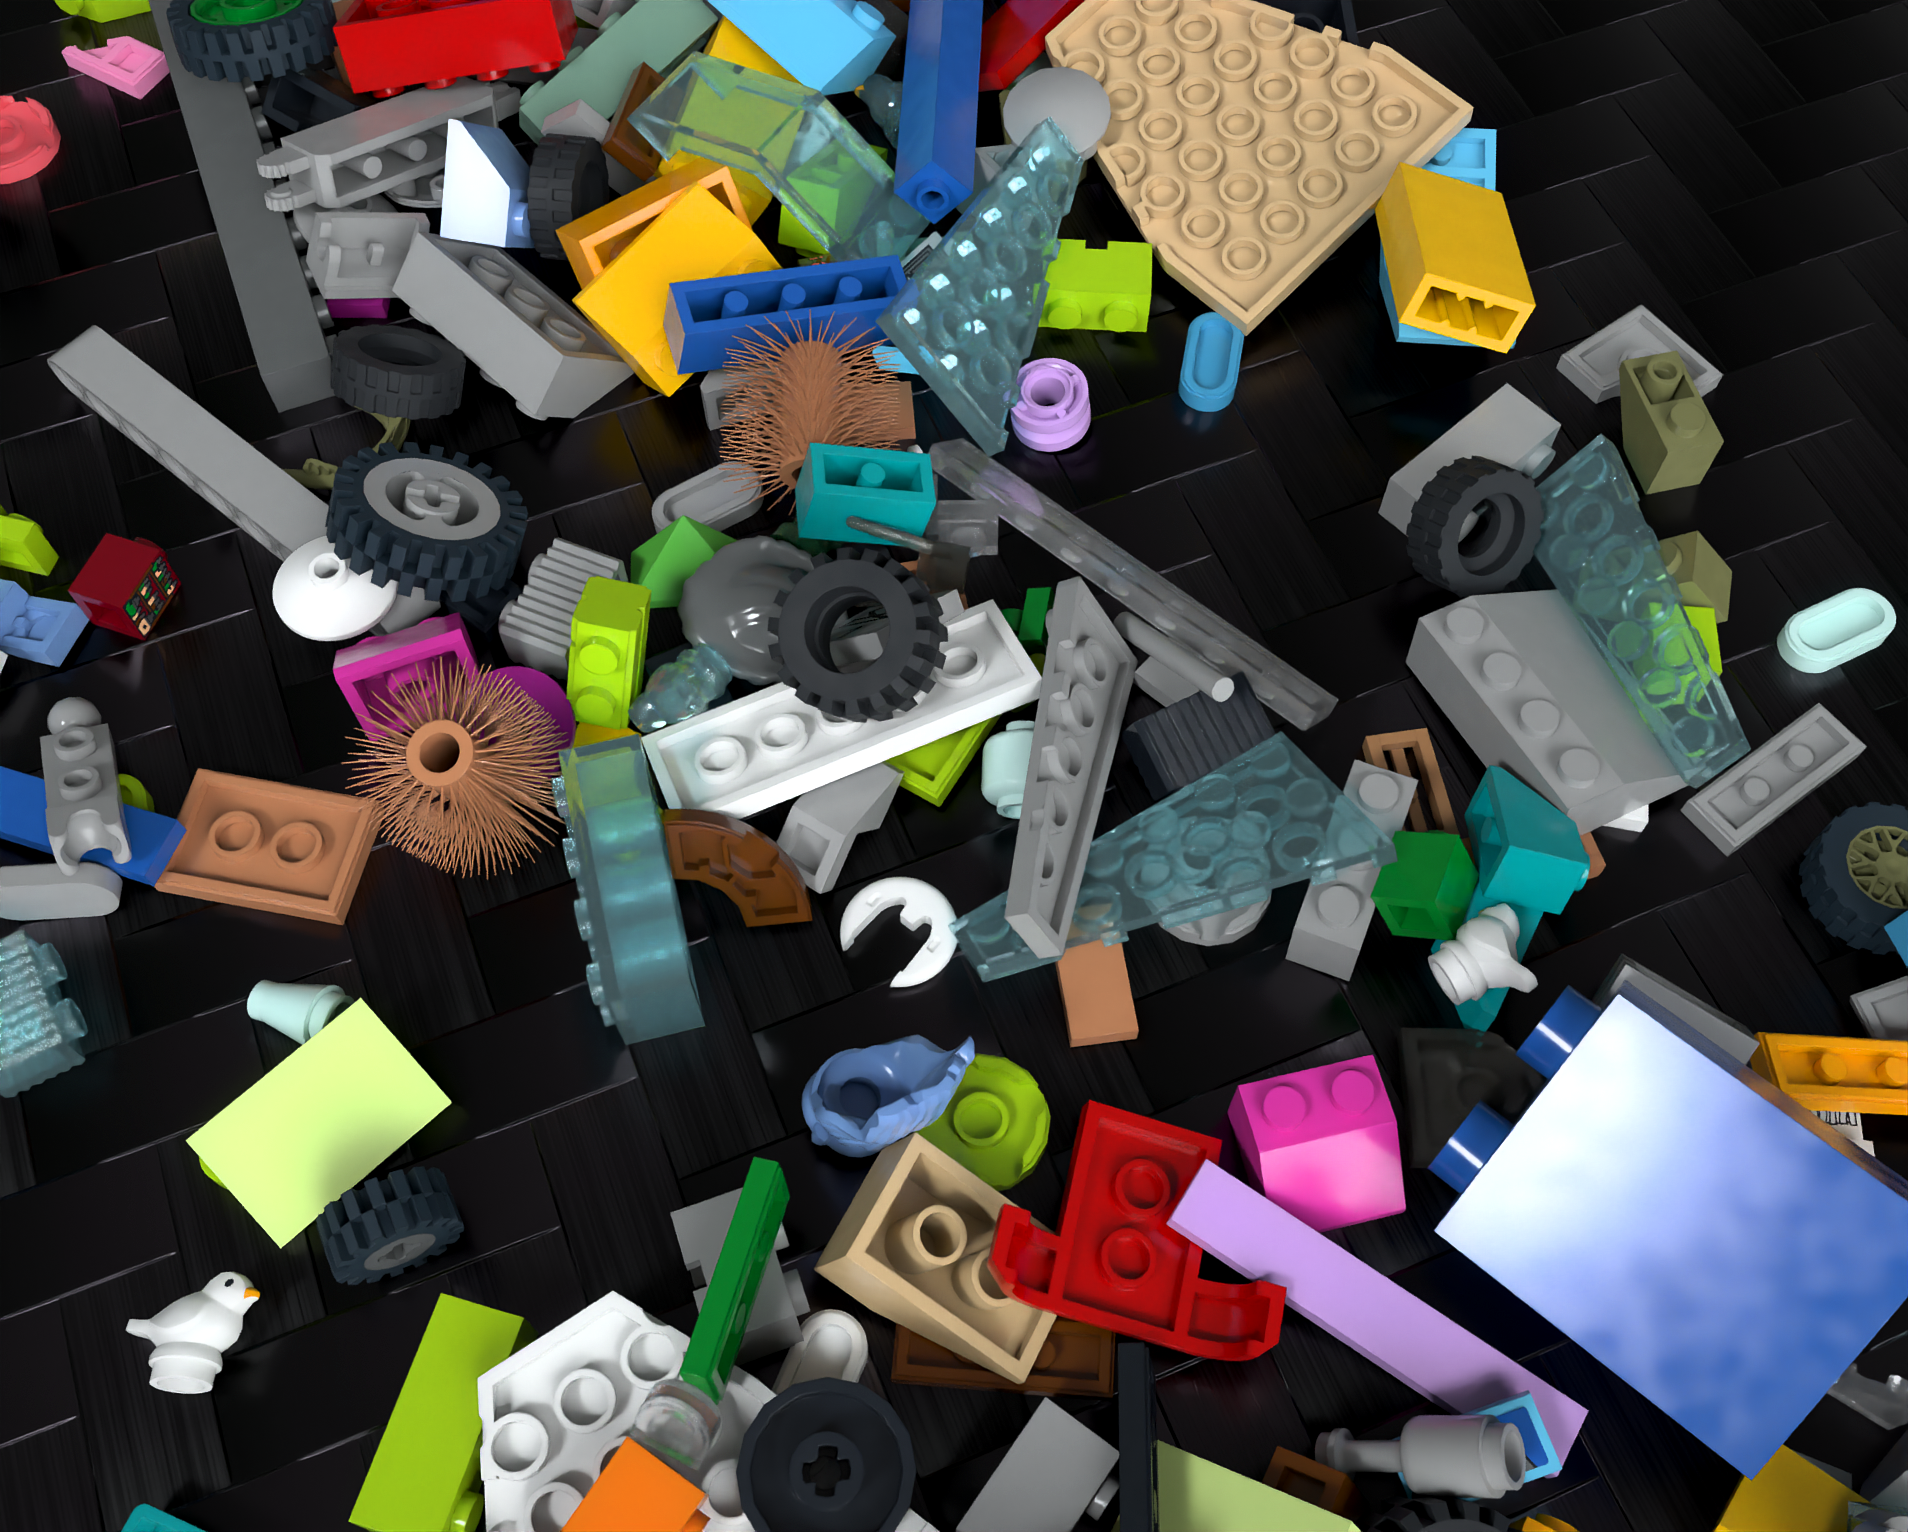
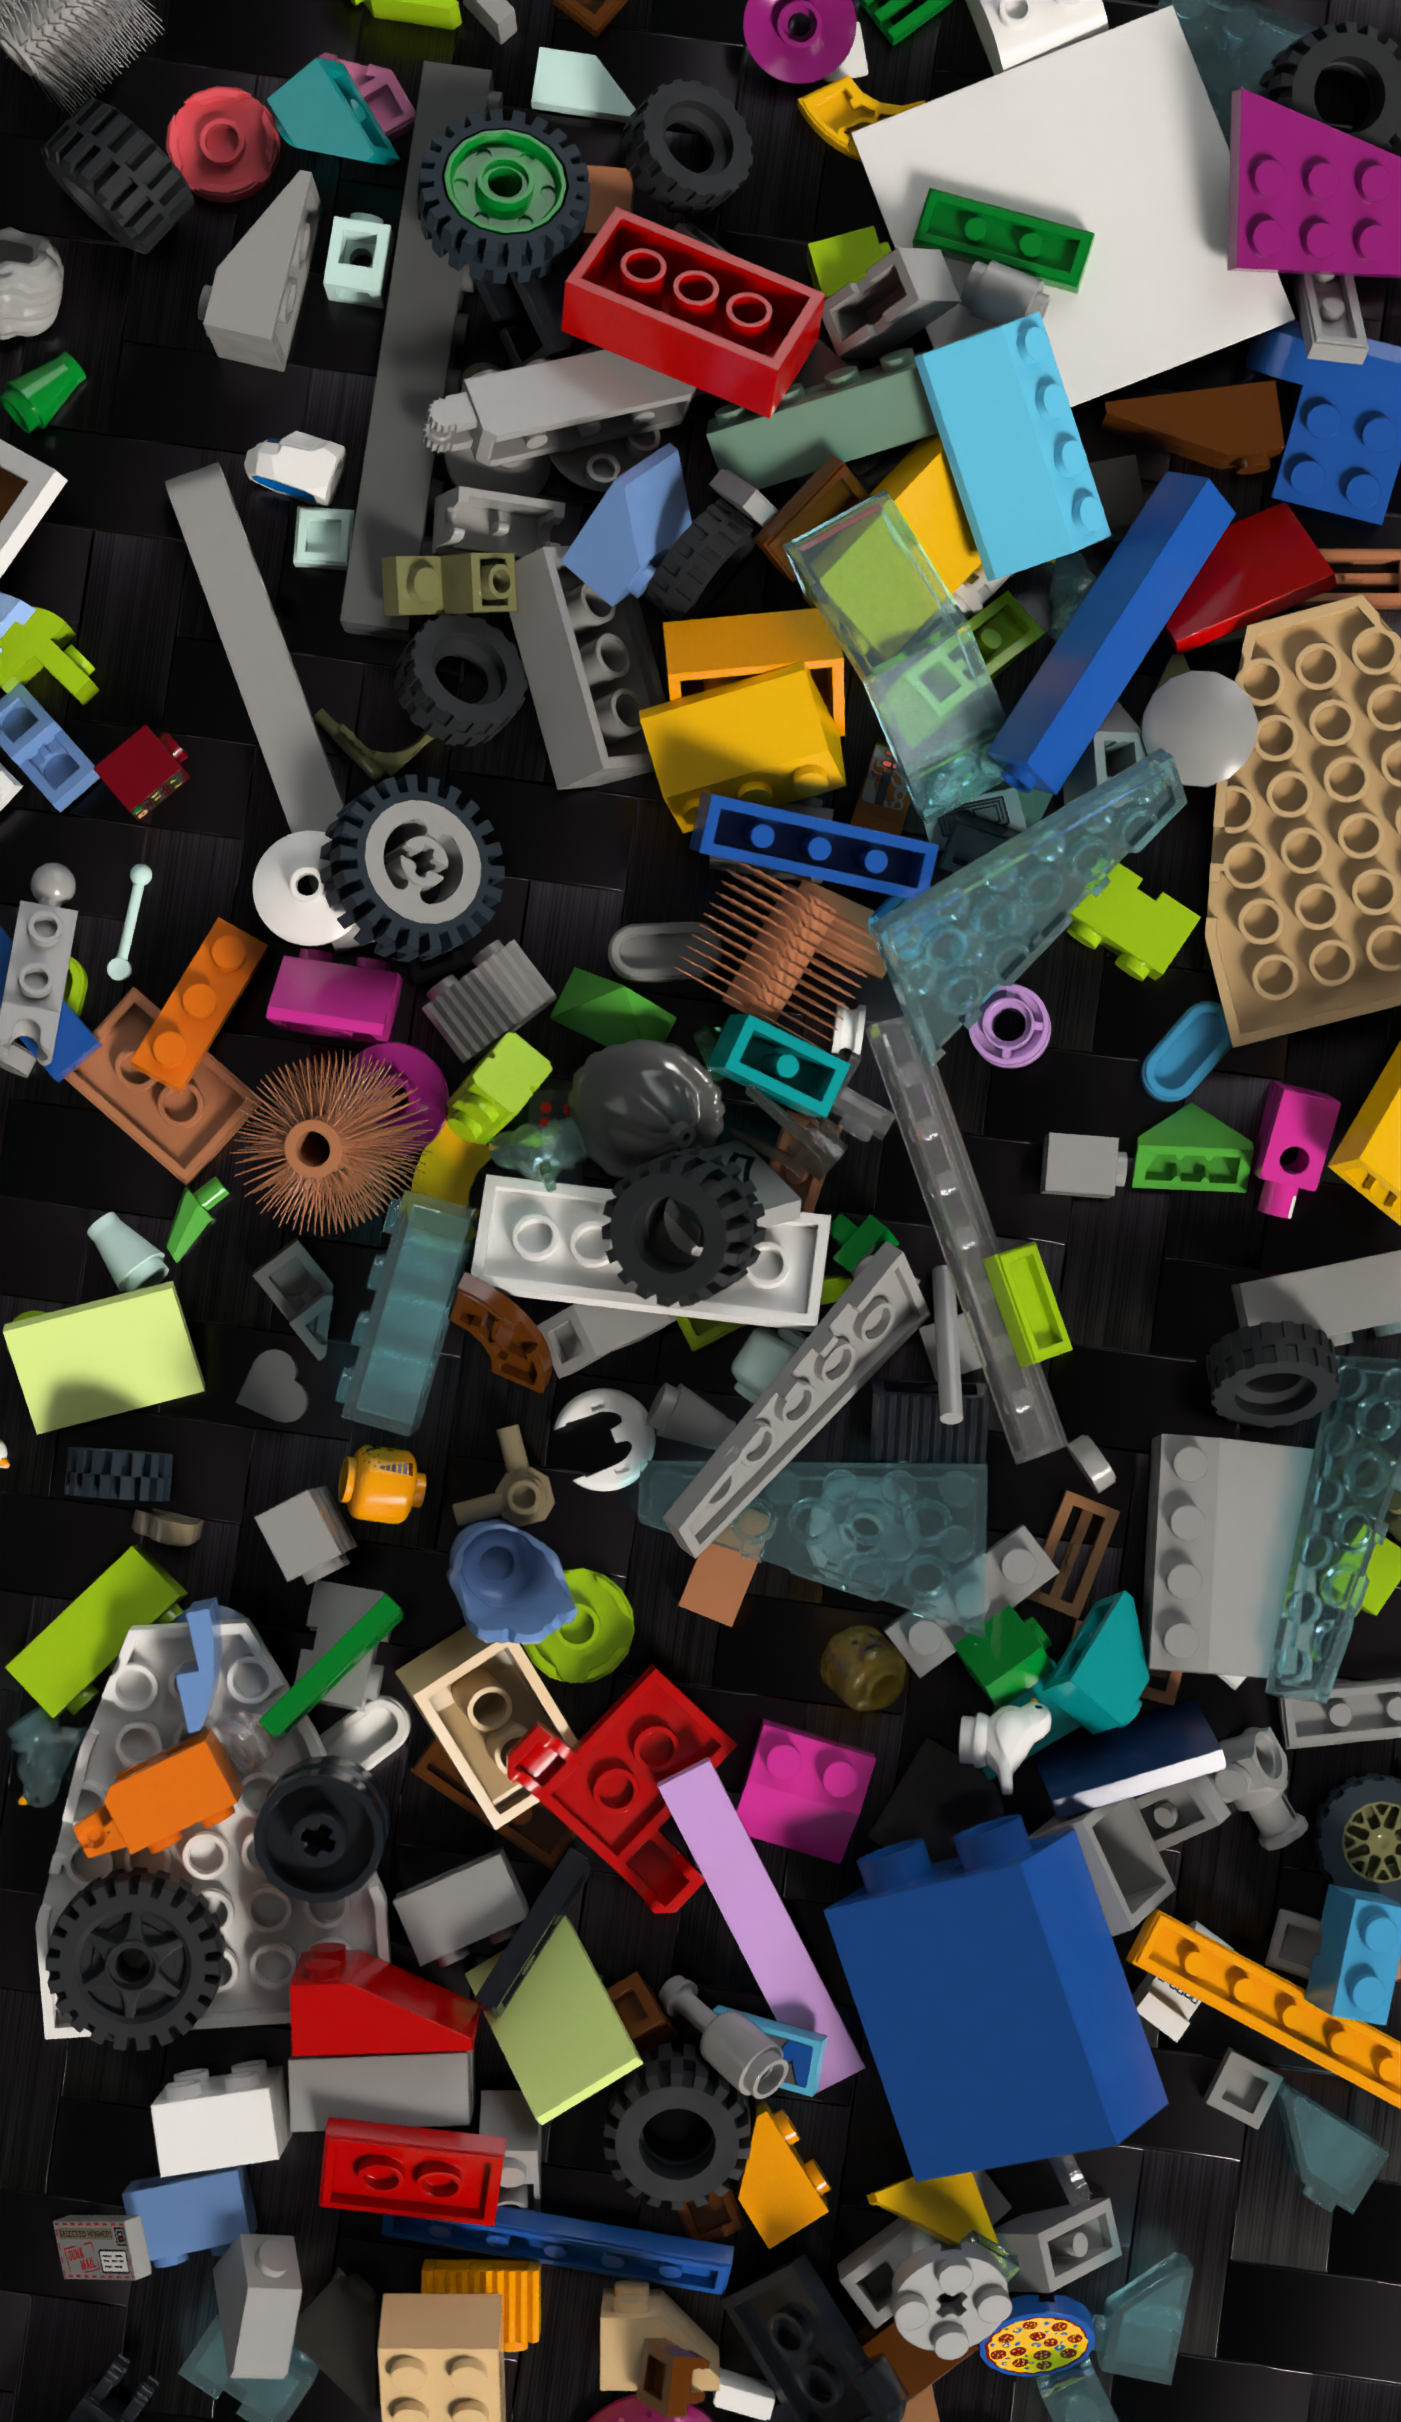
camera: 30 degrees right, 25 degrees up
none -> light aqua hinge [107,864,152,981]
none -> orange plate [131,917,268,1094]
none -> dark tan tile [131,1507,204,1547]
none -> bright green bar [165,1176,230,1263]
none -> medium blue slope [176,1597,222,1733]
none -> light grey slope [198,170,324,372]
none -> dark grey tile [235,1349,309,1423]
none -> white rock [244,431,347,506]
none -> dark grey slope [252,1237,333,1361]
none -> light grey brick [254,1485,358,1585]
none -> teal slope [267,58,401,166]
none -> light aqua tile [293,506,356,570]
none -> light aqua brick [323,213,394,309]
none -> light orange head [338,1445,427,1524]
none -> olive slope [381,553,517,616]
none -> dark tan piece [453,1424,555,1527]
none -> light grey cone [646,1383,736,1451]
none -> clear yellow head [820,1625,907,1712]
none -> lime tile [982,1241,1073,1368]
none -> dark blue tile [1032,1698,1227,1819]
none -> light grey brick [1040,1132,1128,1199]
none -> light grey tile [1066,1434,1116,1494]
none -> bright green slope [1131,1102,1254,1193]
none -> light grey slope [1134,1775,1232,1851]
none -> light grey connector [1206,1726,1309,1851]
none -> dark pink torso [1251,1080,1341,1219]

